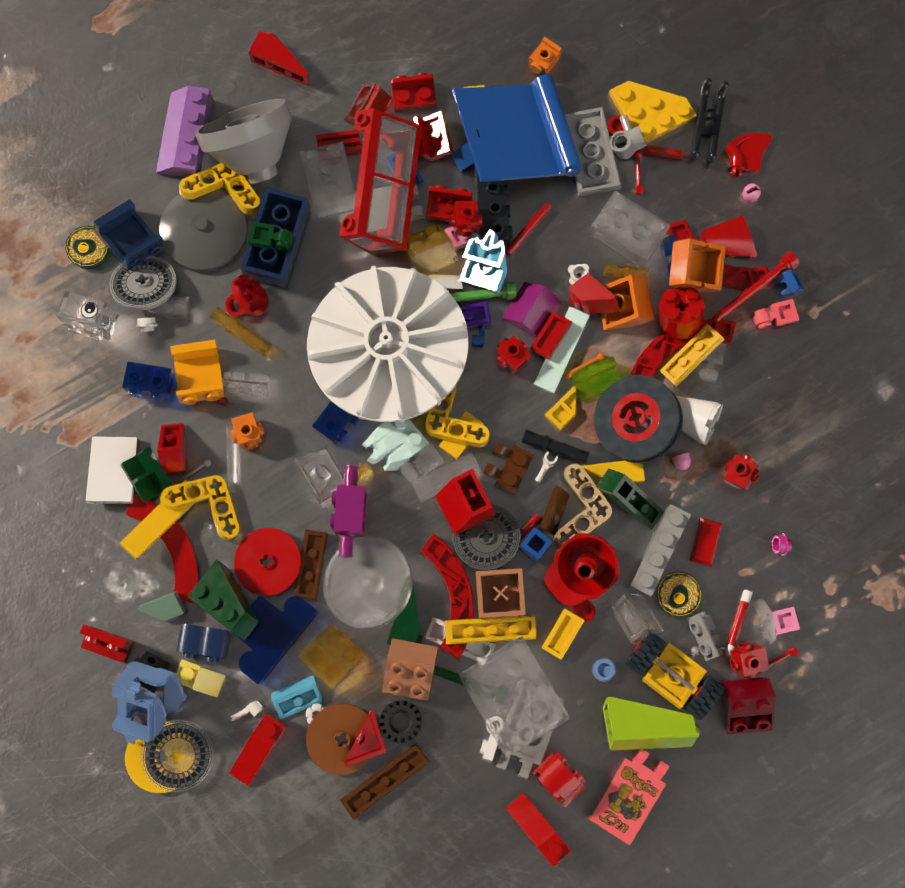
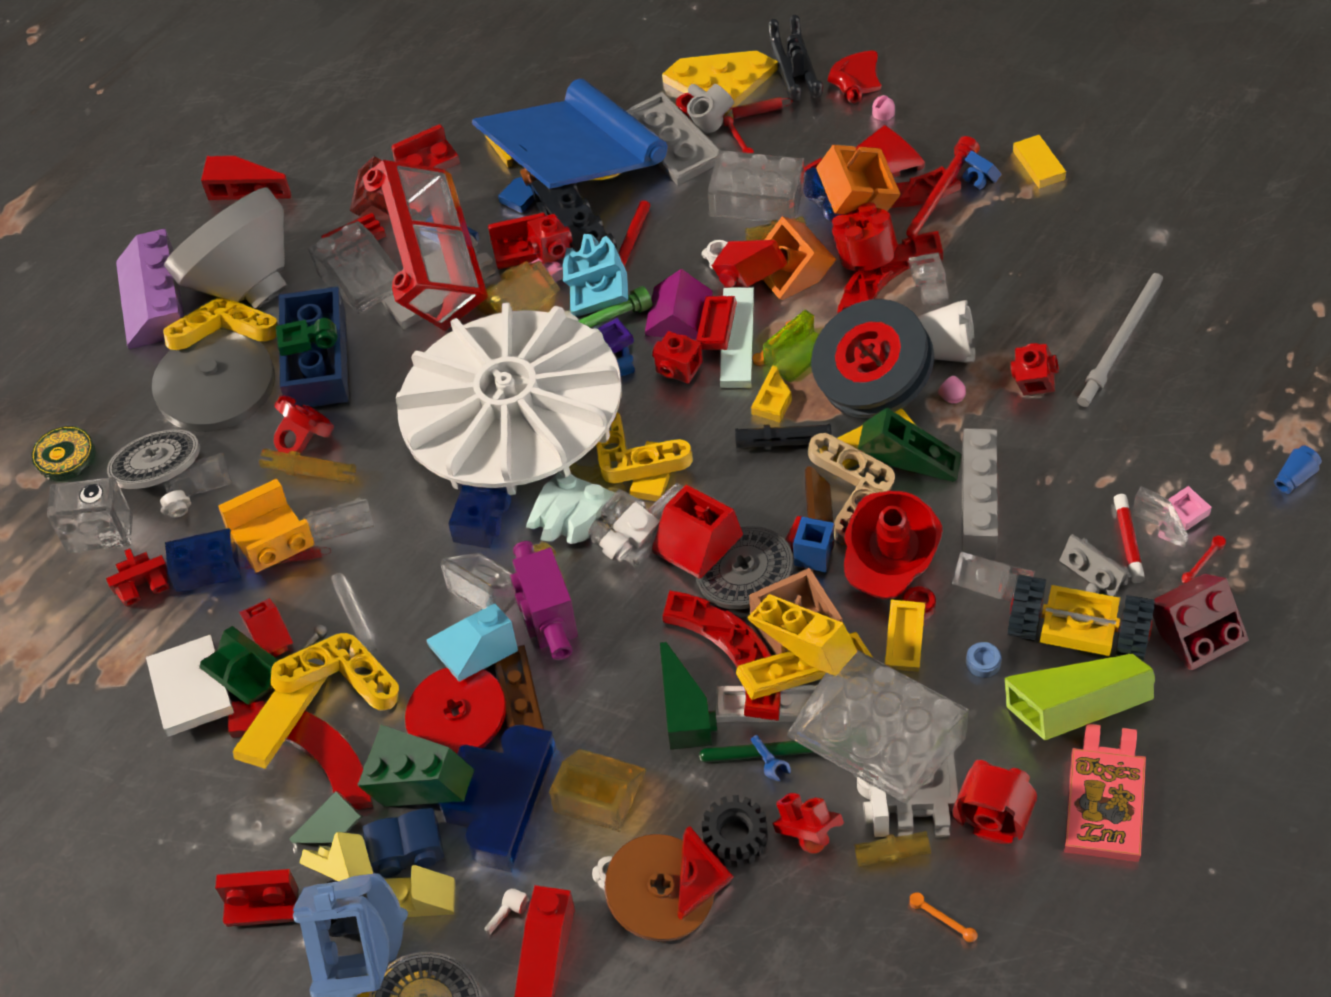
camera: 15 degrees left, 25 degrees down
dark blue panel [94,199,163,270] -> none
orange brick [230,412,265,450] -> none
medium azure slope [271,676,324,720] -> none
clear dish [323,536,413,629] -> none
reddish brown tile [340,743,430,820] -> none
nougat brick [382,638,438,701] -> none
red bracket [413,111,453,161] -> none
reddish brown plate [483,443,534,495] -> none
red slope [506,793,571,867] -> none
orange brick [528,37,562,75] -> none
white hand [535,451,558,483] -> none
tile [656,571,702,617] -> none
yellow tile [660,324,724,387] -> none
red tile [689,517,723,567] -> none
red brick [730,642,770,678] -> none
coral plate [753,299,799,329] -> none
dark pink plate [772,534,792,556] -> none
none -> red hips [106,548,170,607]
none -> light yellow slope [299,832,373,881]
none -> medium azure slope [426,603,518,681]
none -> white plate [599,501,660,562]
none -> yellow slope [747,594,857,676]
none -> blue hand [750,734,791,781]
none -> red hips [772,793,844,854]
none -> clear yellow pin [854,831,931,867]
none -> orange hinge [910,892,978,943]
none -> yellow tile [1013,135,1066,189]
none -> light grey bar [1077,273,1163,407]
none -> blue cone [1274,445,1322,494]

